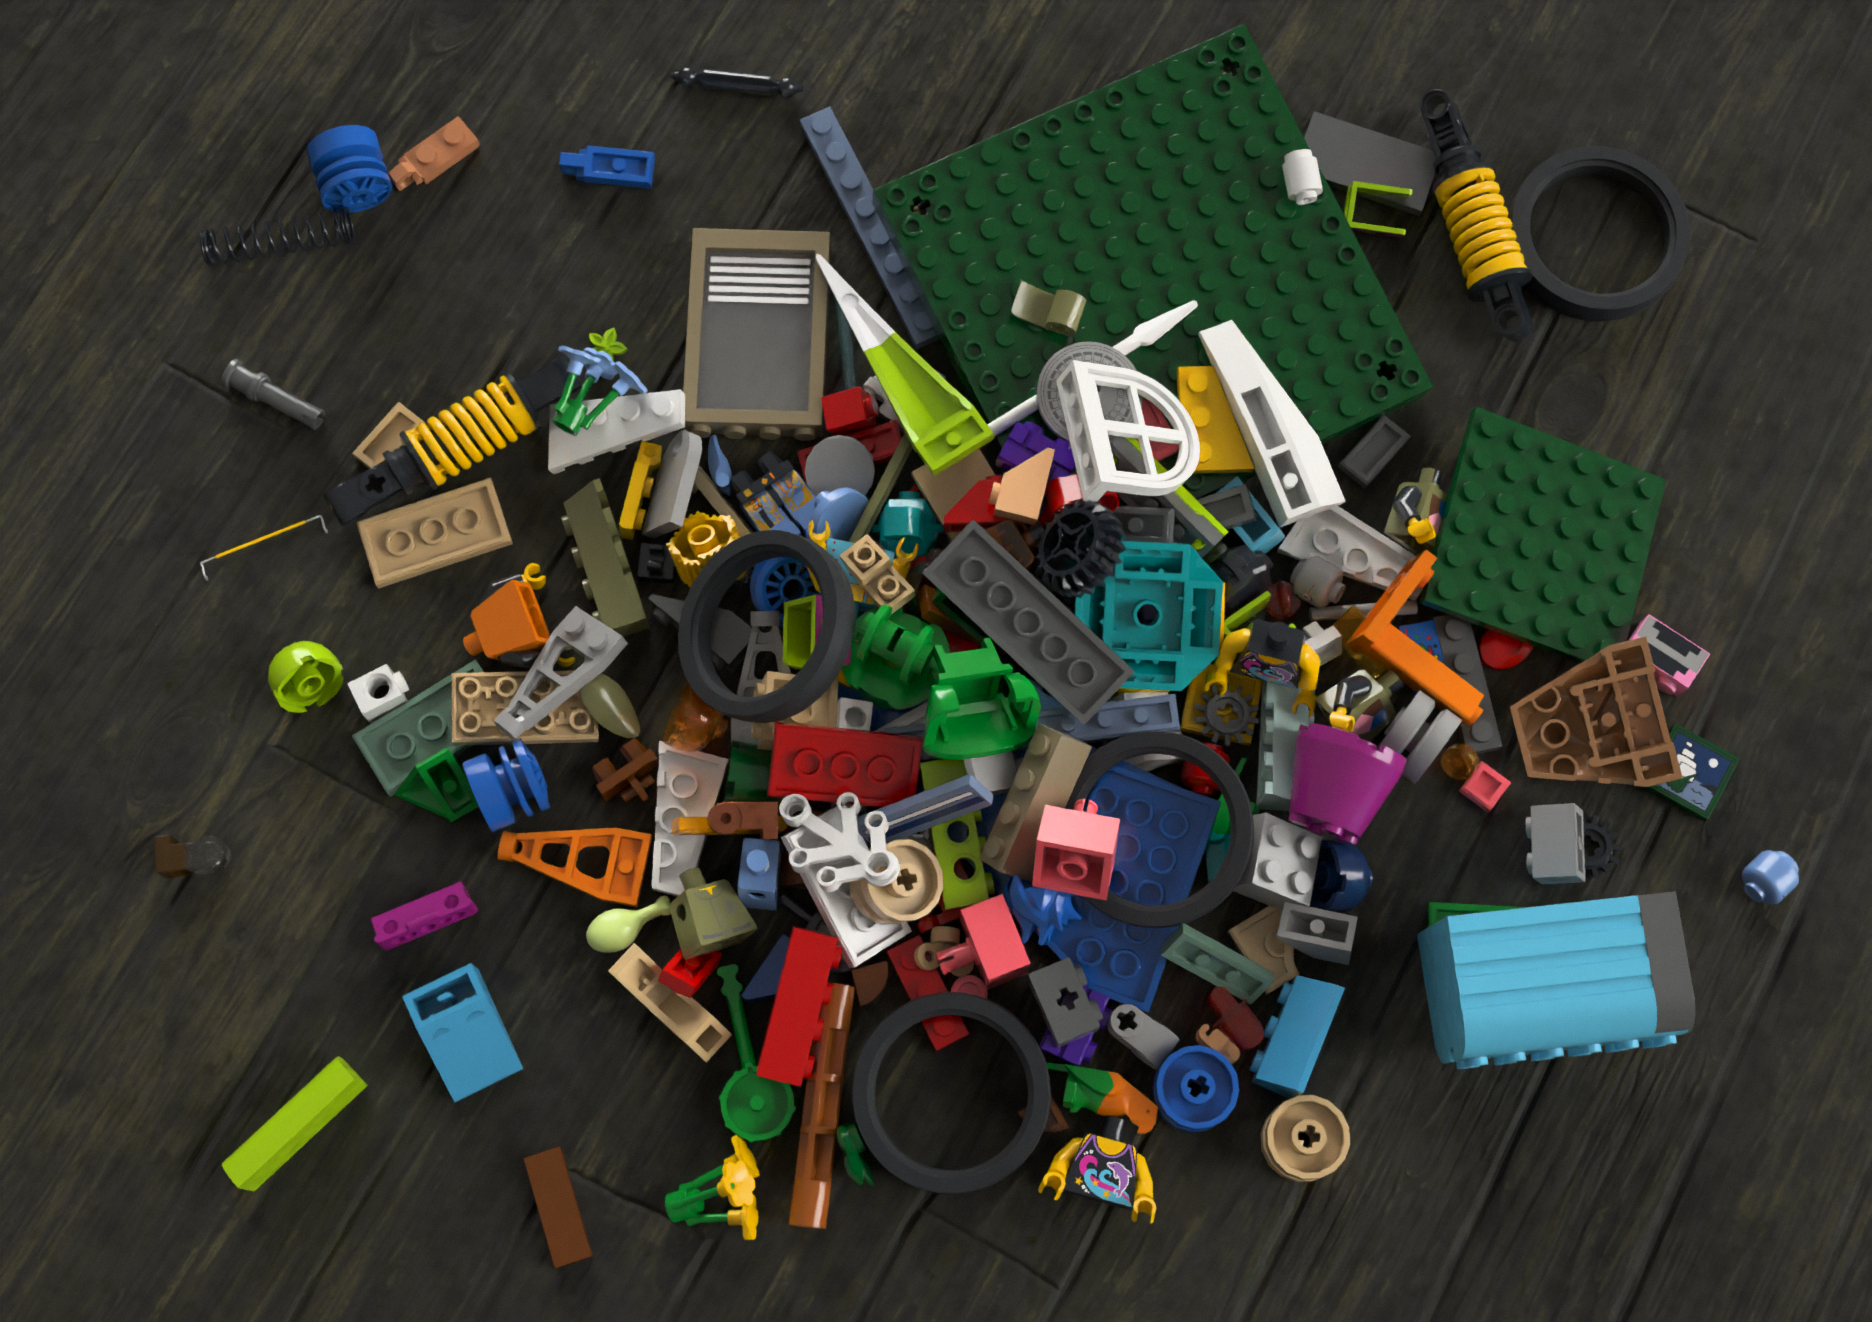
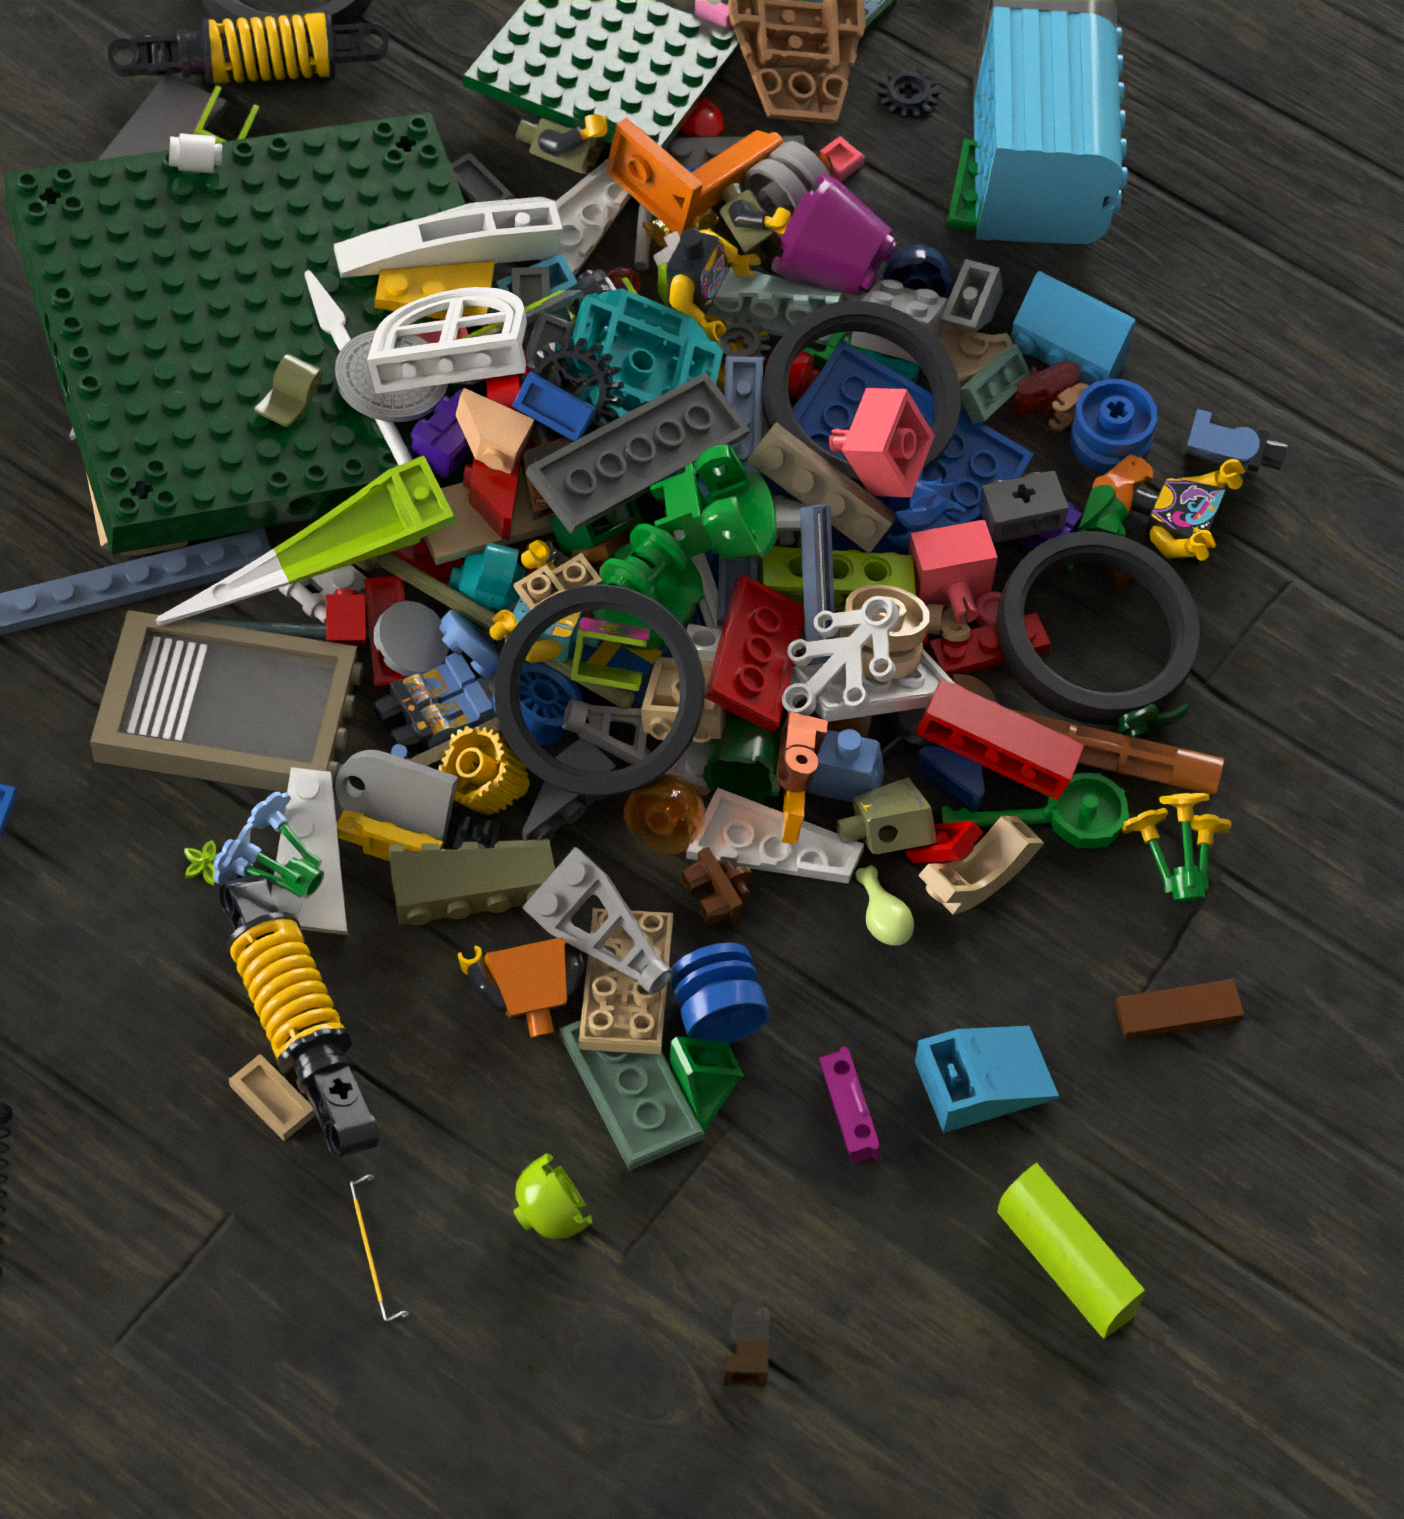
camera: 85 degrees left, 15 degrees down
dark grey pin [221,359,326,430] -> none
white brick [347,664,409,723] -> none
tan tile [356,478,513,589] -> none
orange plate [498,828,652,907] -> none
olive arm [579,673,640,738] -> none
light grey piece [1107,1004,1179,1070] -> none
tan wheel [1260,1095,1350,1182] -> none
light grey head [1290,556,1346,608] -> none
light grey brick [1526,803,1585,884] -> none
none -> blue tile [512,372,598,441]
none -> medium blue hips [1186,409,1288,473]

